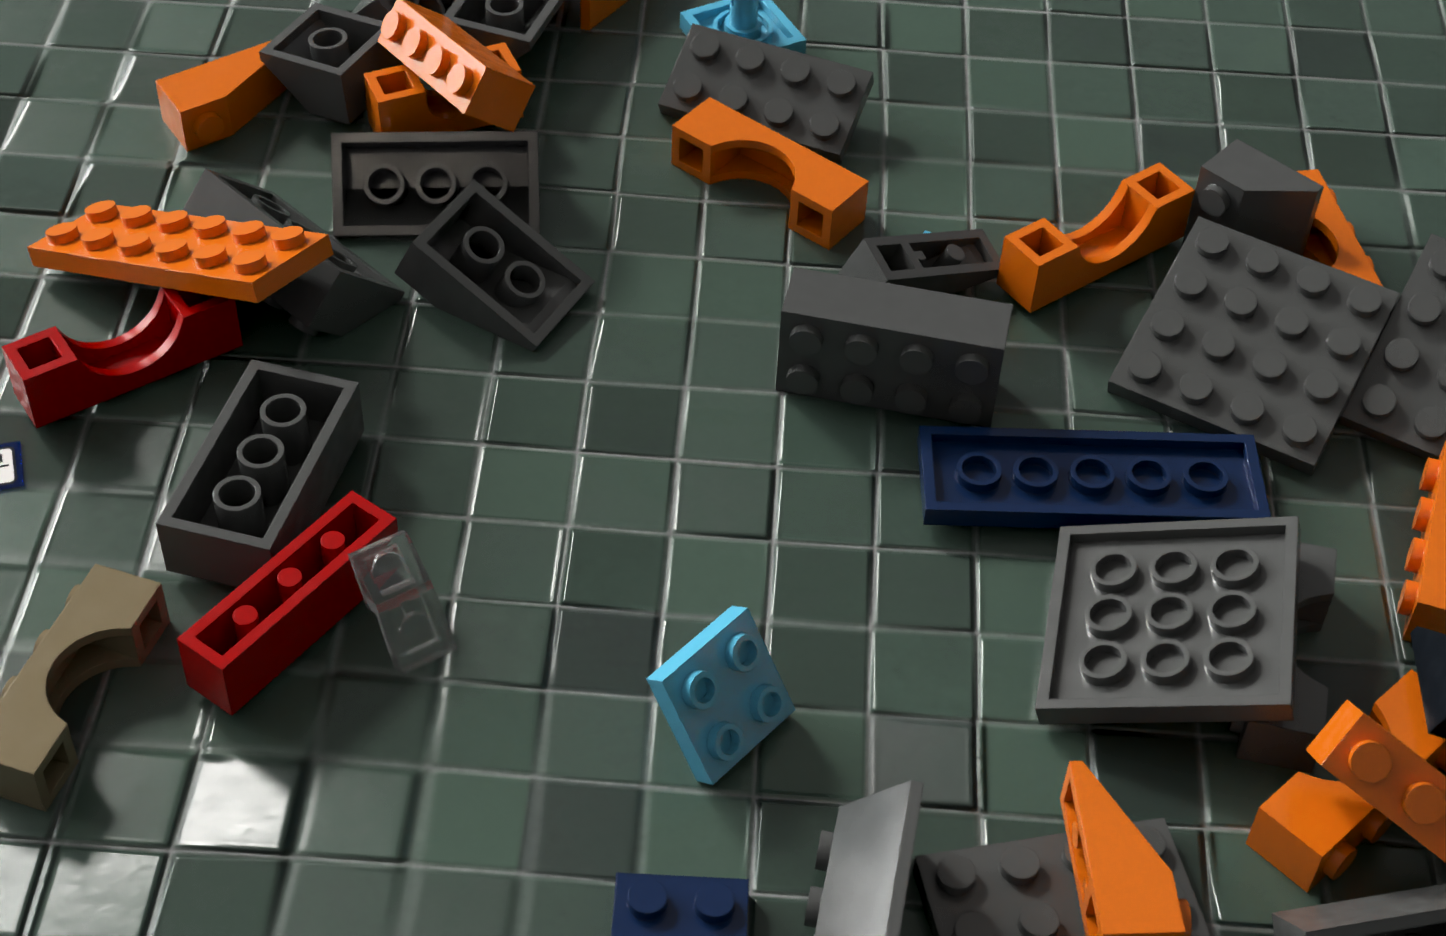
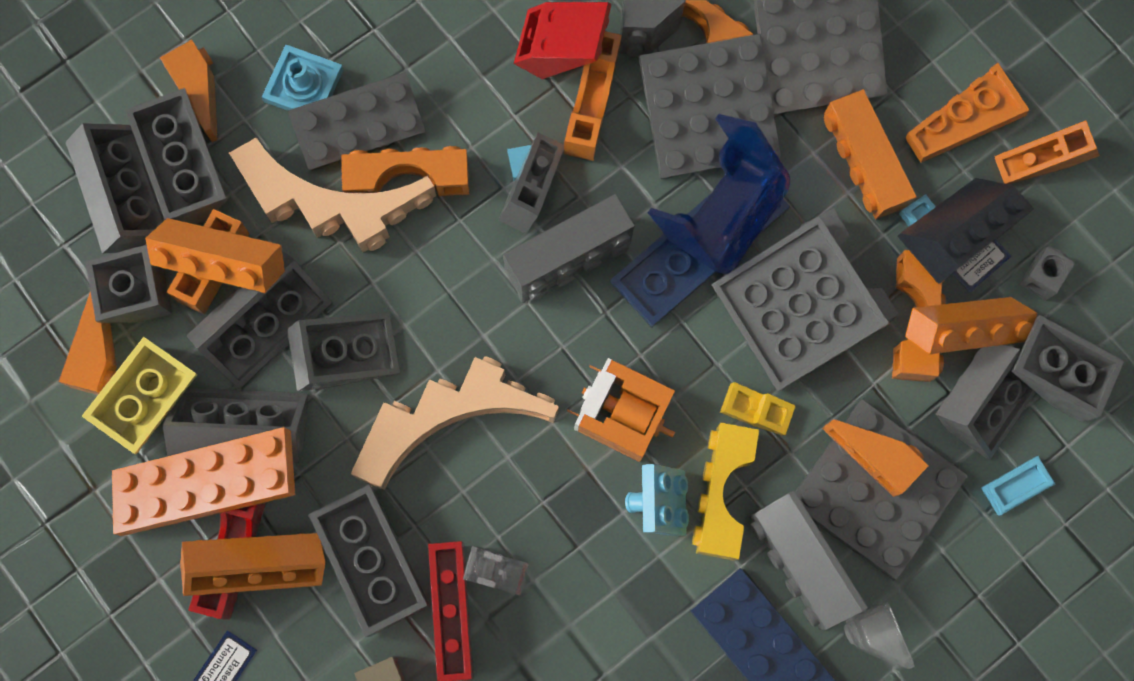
camera: 45 degrees left, 30 degrees up
none -> light yellow slope [82,337,197,455]
none -> orange brick [180,533,325,596]
none -> light nougat arch [229,138,436,252]
none -> light nougat arch [351,357,559,490]
none -> red slope [514,2,612,79]
none -> orange piece [567,358,675,462]
none -> clear blue windscreen [648,114,790,274]
none -> yellow arch [692,423,759,561]
none -> yellow slope [720,382,795,435]

